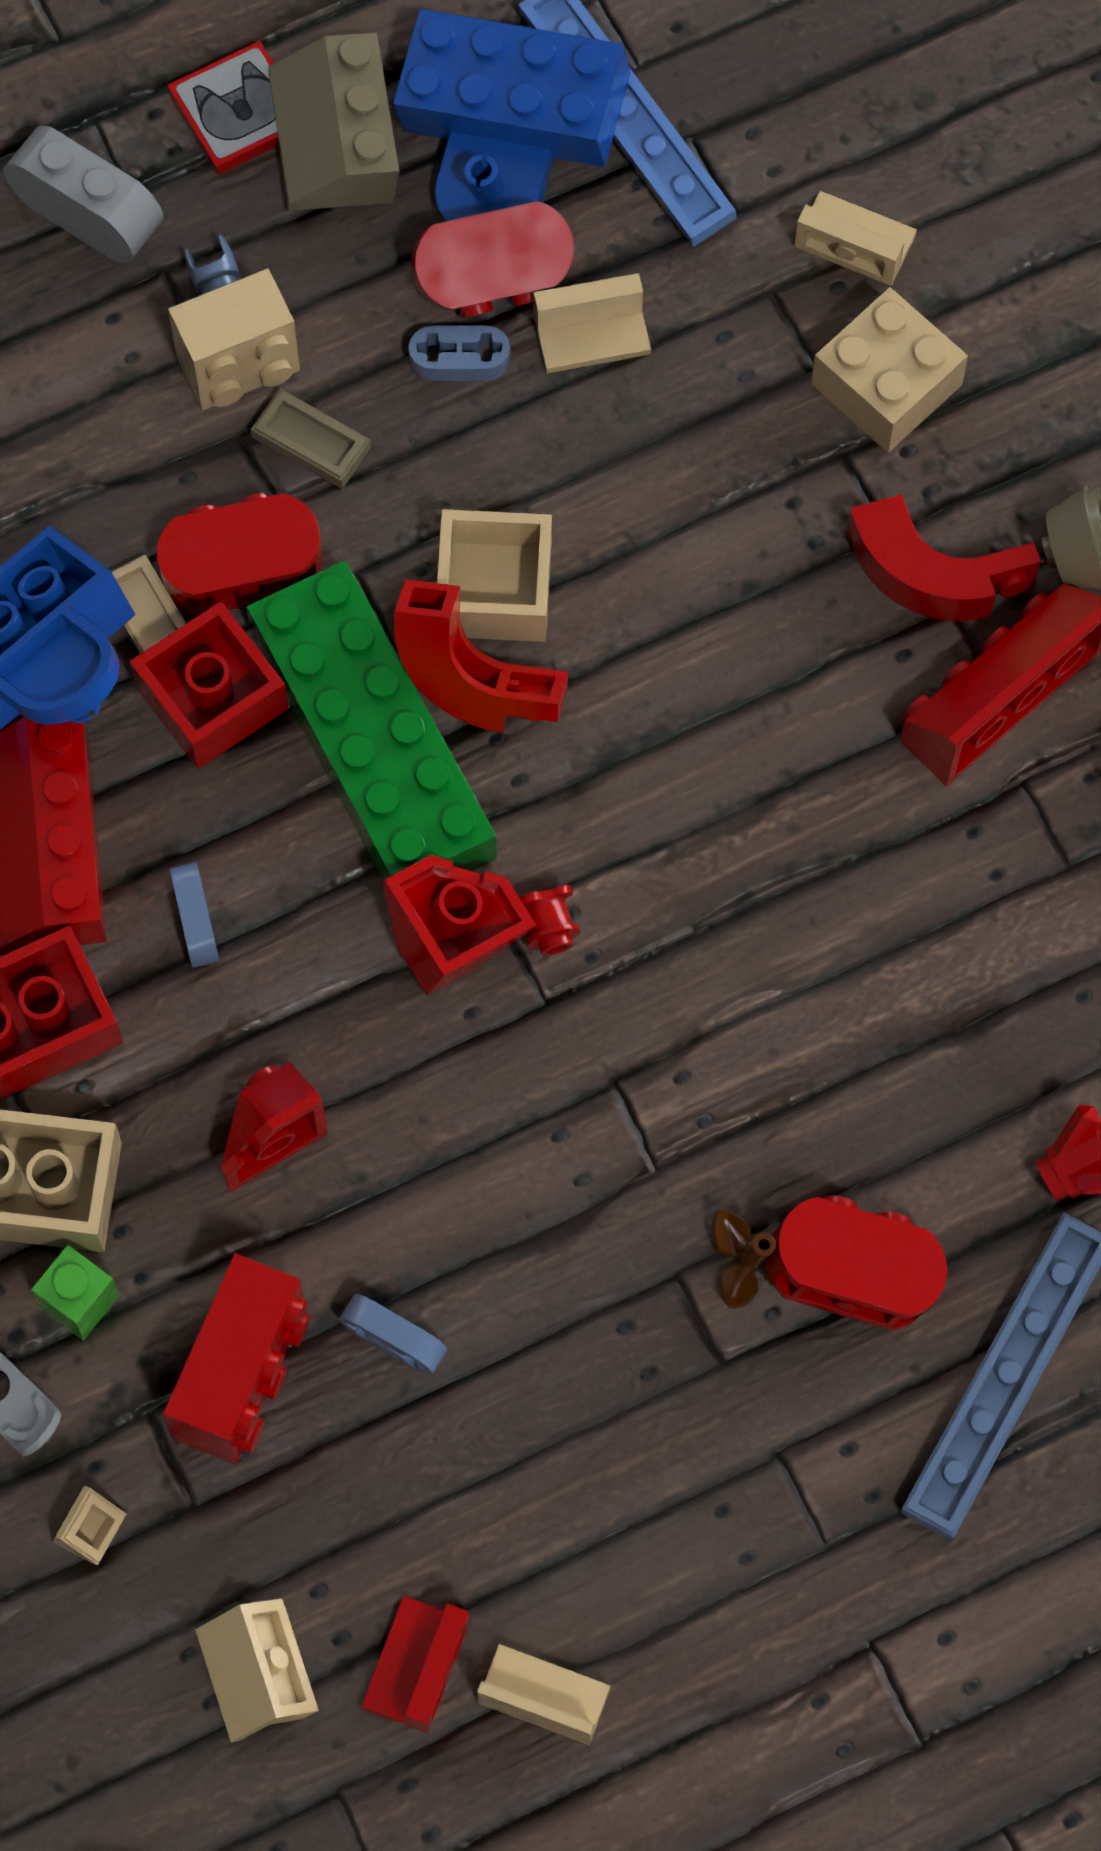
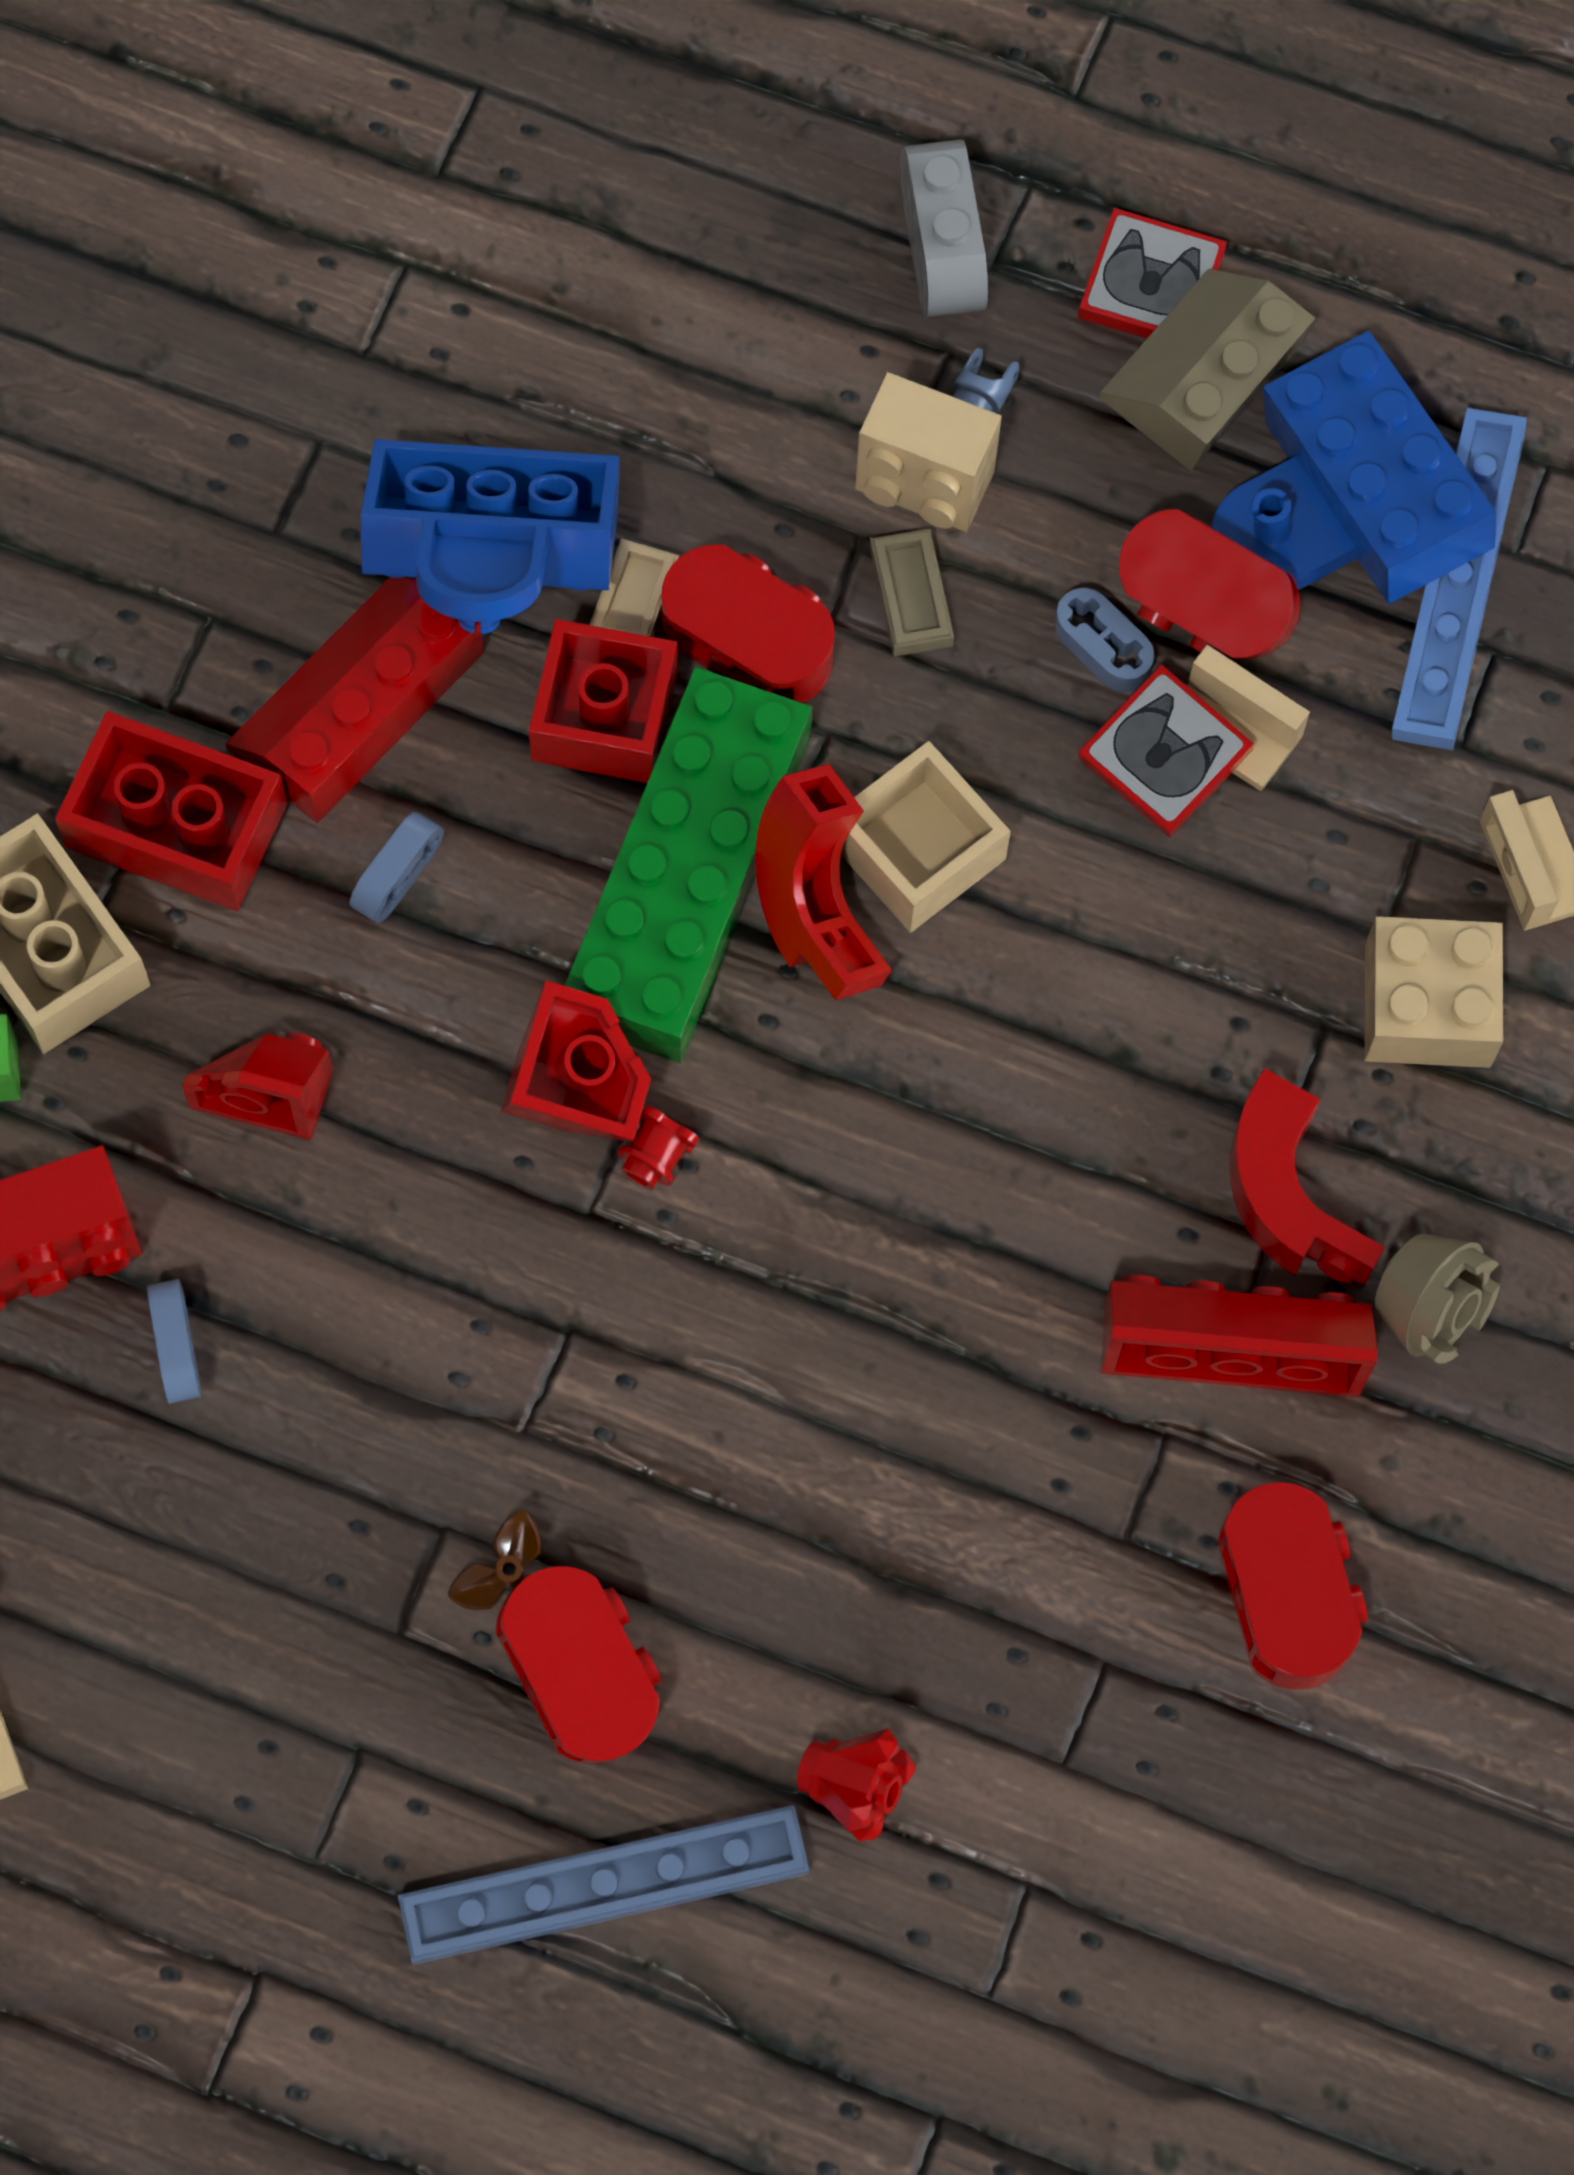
camera: 45 degrees right, 0 degrees up
none -> tile [1078,664,1254,838]

